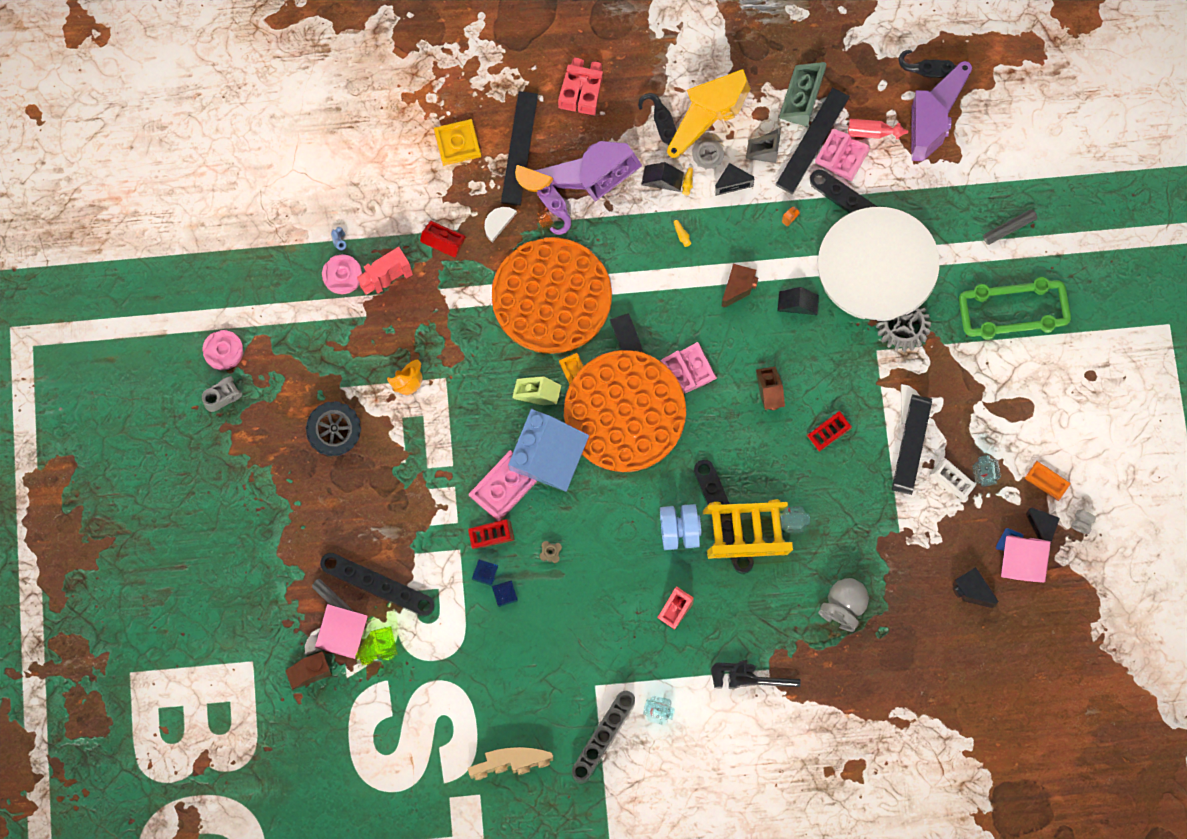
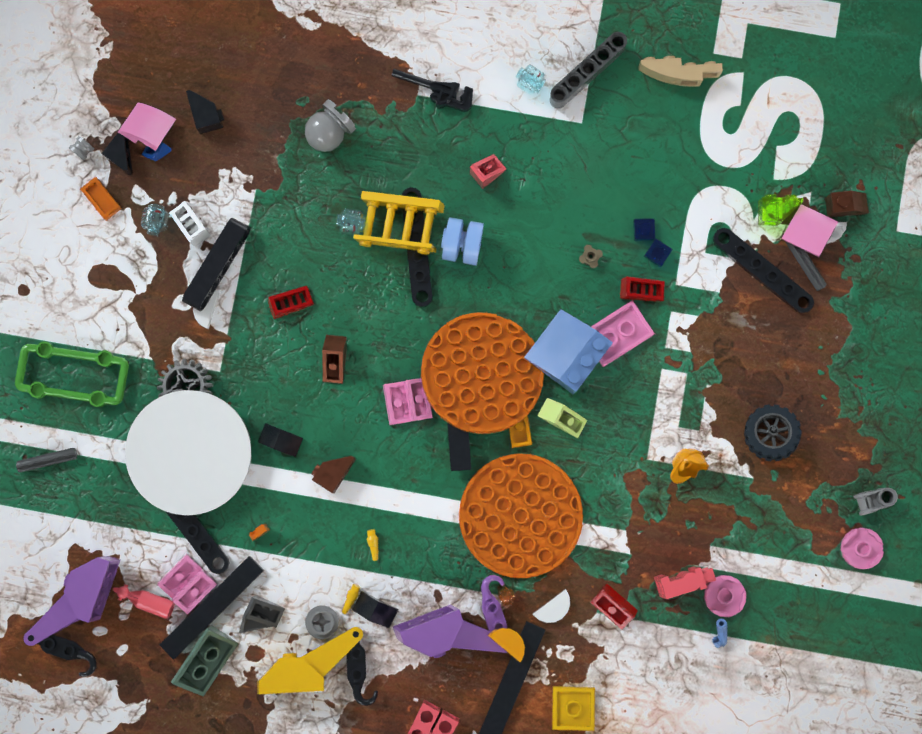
camera: 160 degrees left, 10 degrees up
black slope [714,163,755,196] -> none

